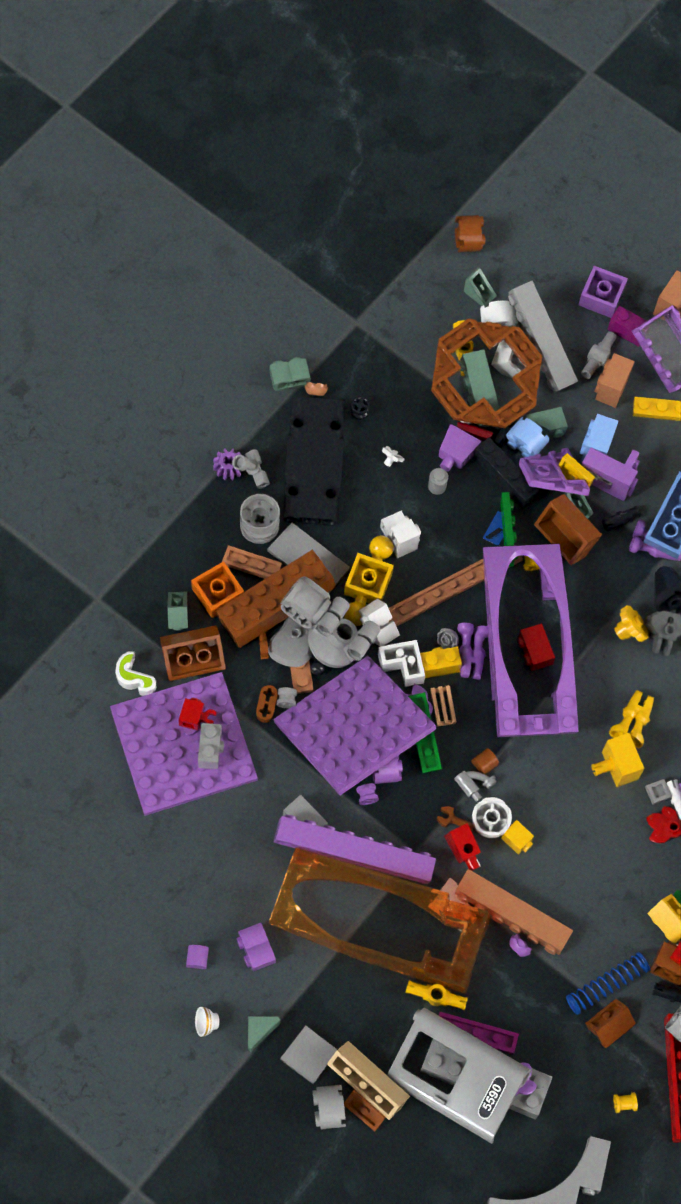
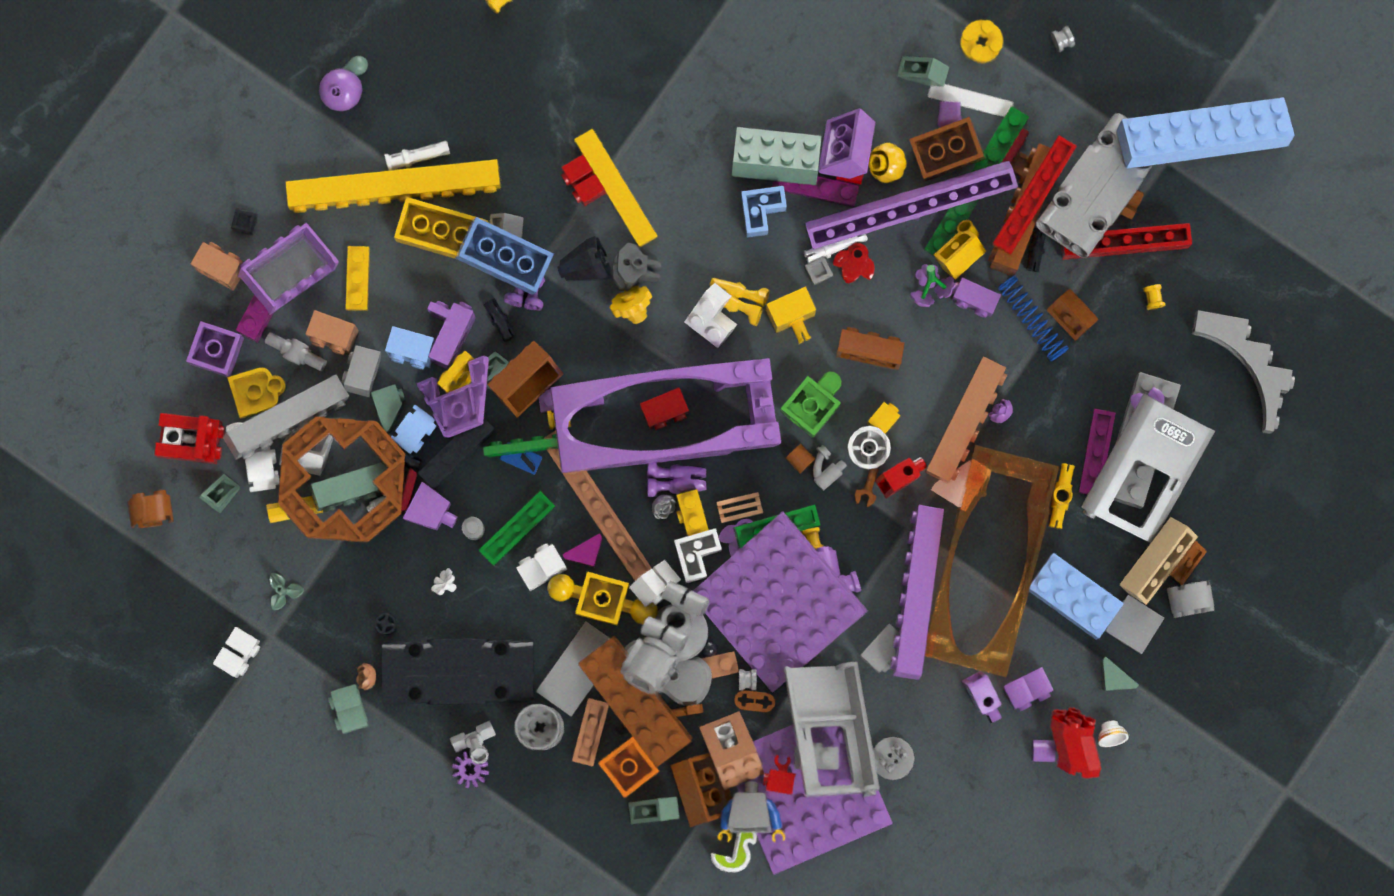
camera: 90 degrees left, 15 degrees up
none -> red brick [154,413,225,464]
none -> white piece [213,627,260,678]
none -> yellow plate [227,368,286,419]
none -> sand green plant [269,573,304,610]
none -> light grey brick [341,345,381,397]
none -> green plate [479,491,555,566]
none -> magenta slope [562,533,602,568]
none -> white brick [684,283,737,348]
none -> nougat brick [700,711,765,790]
none -> light grey torso [718,782,785,842]
none -> bright green brick [780,372,842,438]
none -> light grey piece [784,662,880,797]
none -> yellow bush [801,527,823,551]
none -> dark orange slope [836,327,905,370]
none -> light grey plate [873,737,915,780]
none -> medium lavender plant [910,264,956,307]
none -> medium lavender brick [952,278,1001,318]
none -> medium lavender torso [962,671,1002,723]
none -> light blue brick [1026,553,1124,639]
none -> red brick [1051,707,1101,778]

